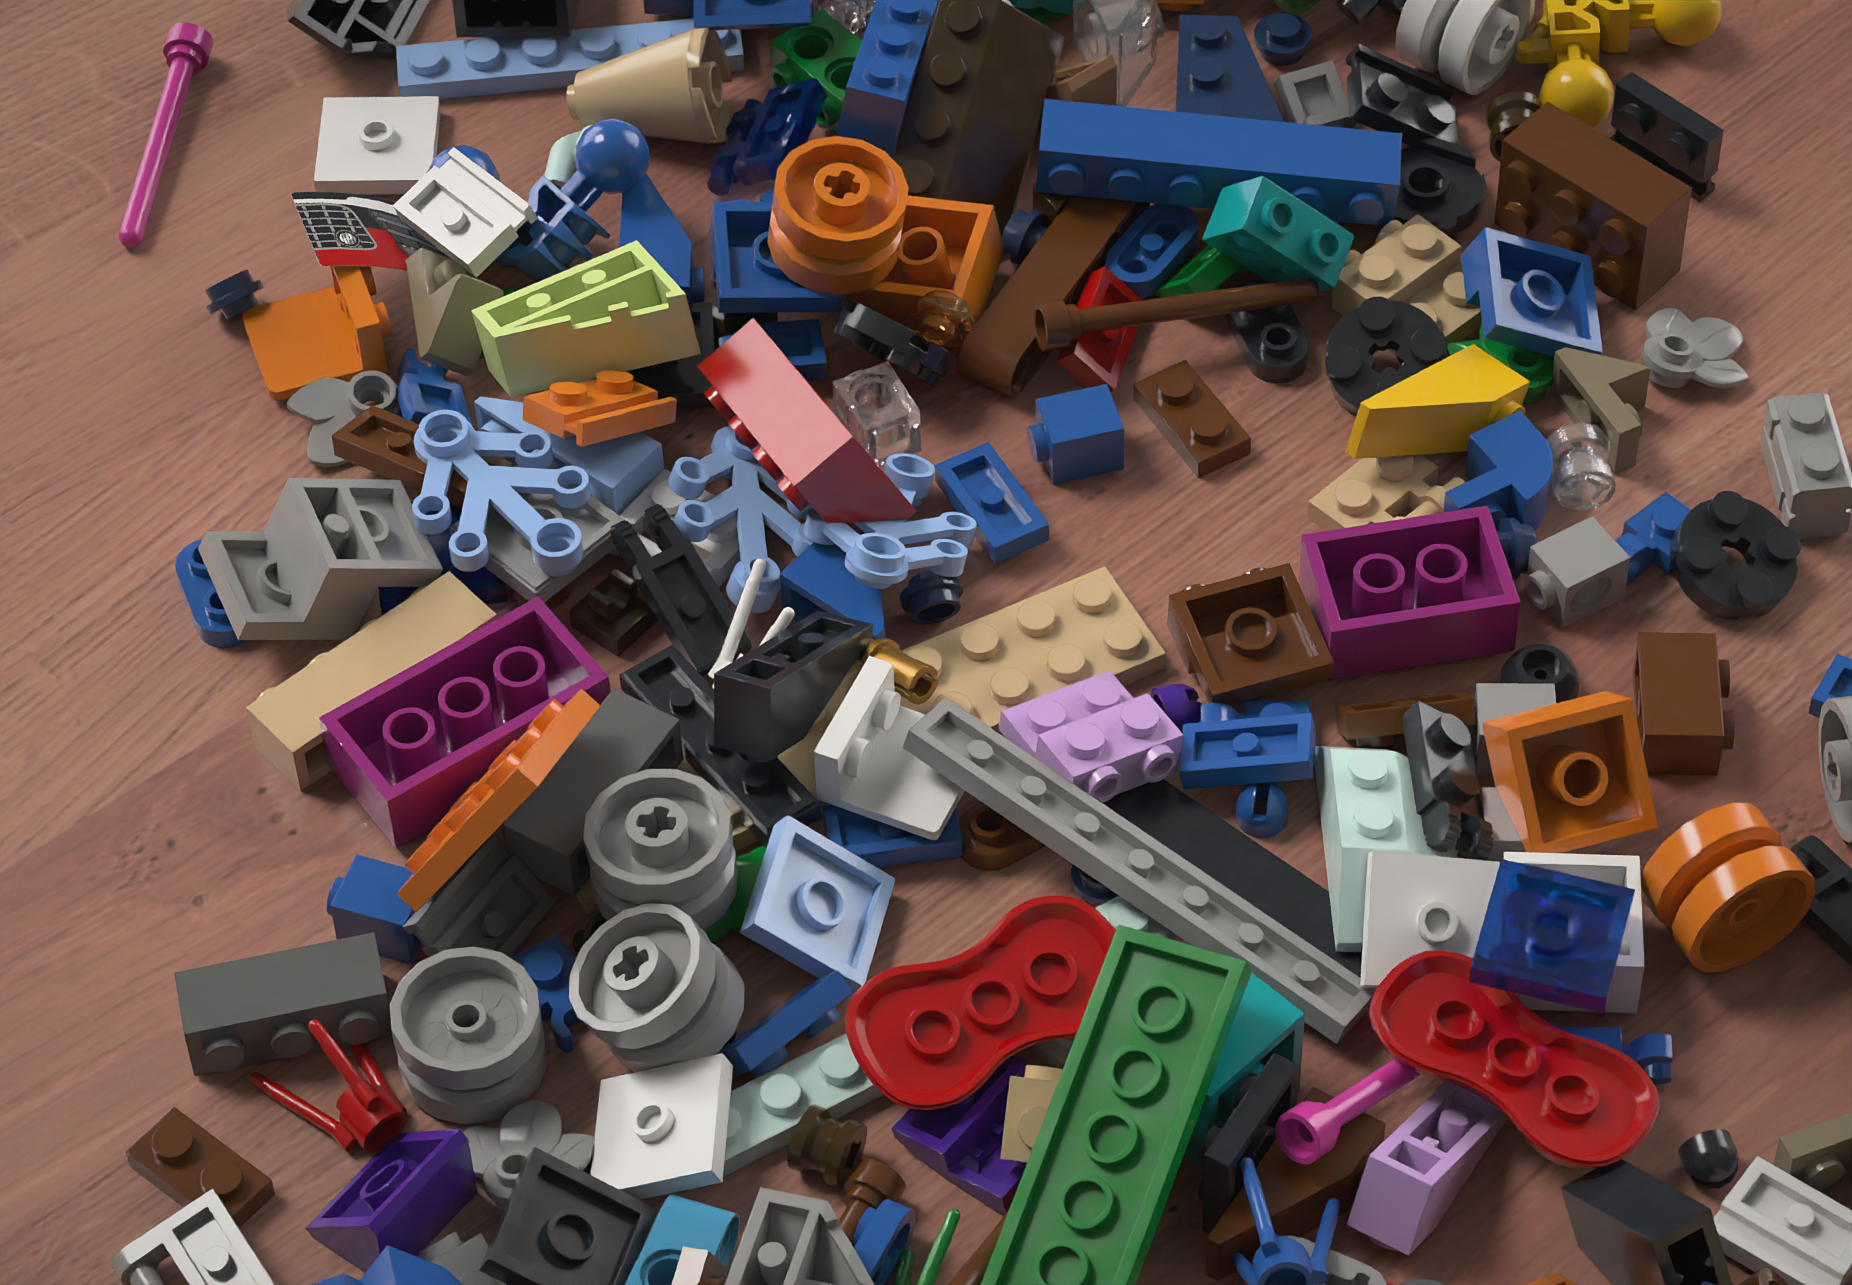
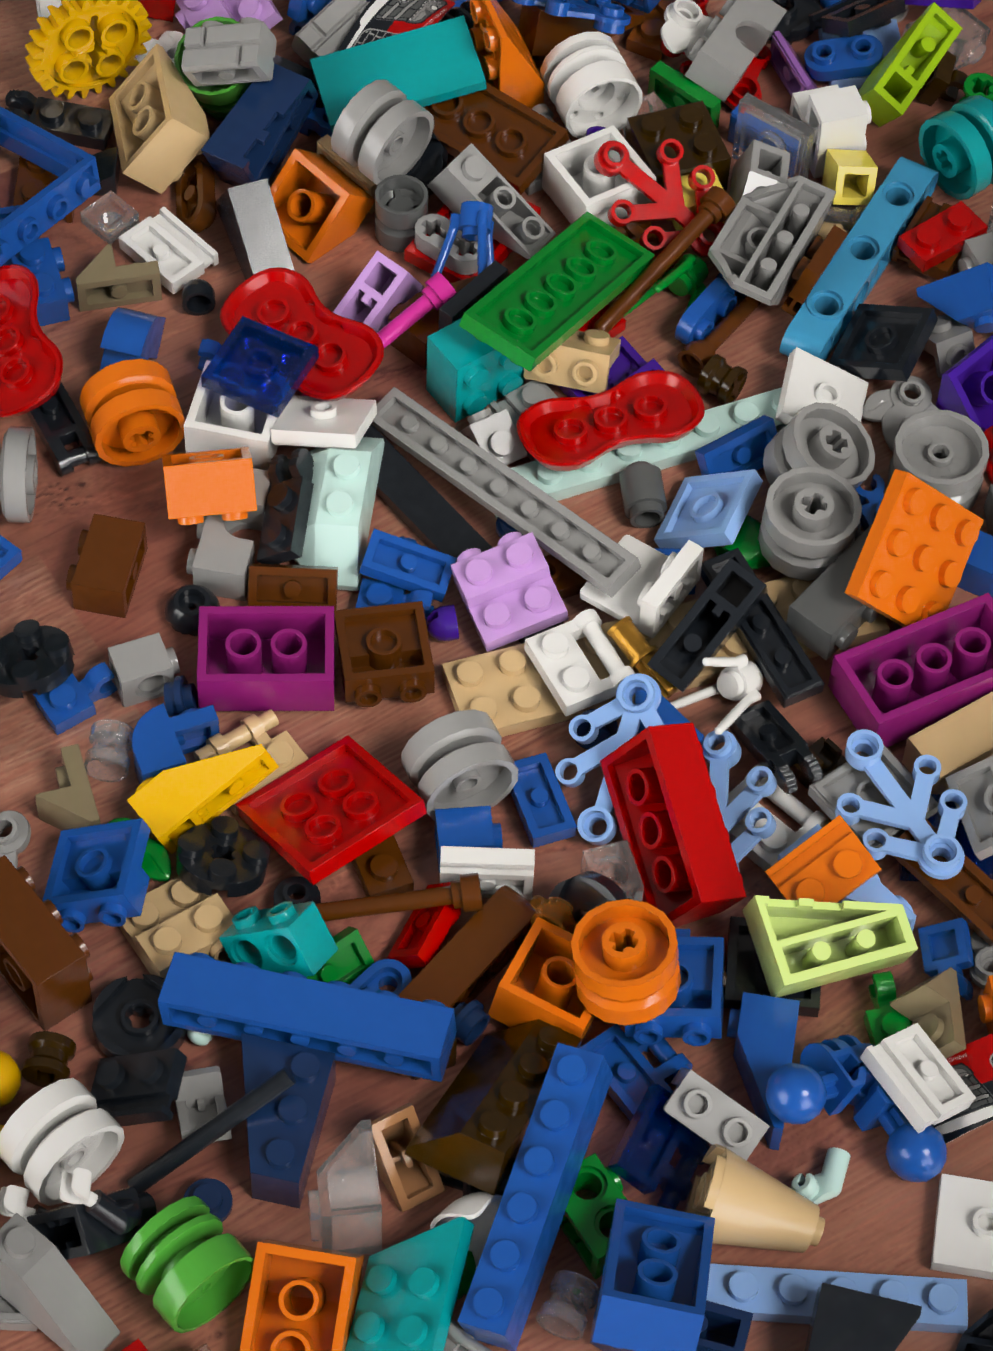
camera: 175 degrees left, 5 degrees up
none -> blue brick [99,307,166,371]
none -> black bar [127,1067,296,1194]
none -> red plate [235,735,427,885]
none -> light grey wheel [401,709,519,821]
none -> white plate [440,846,535,900]
none -> white plate [524,609,635,717]
none -> dark grey brick [619,461,667,528]
none -> light grey bracket [663,1067,770,1160]

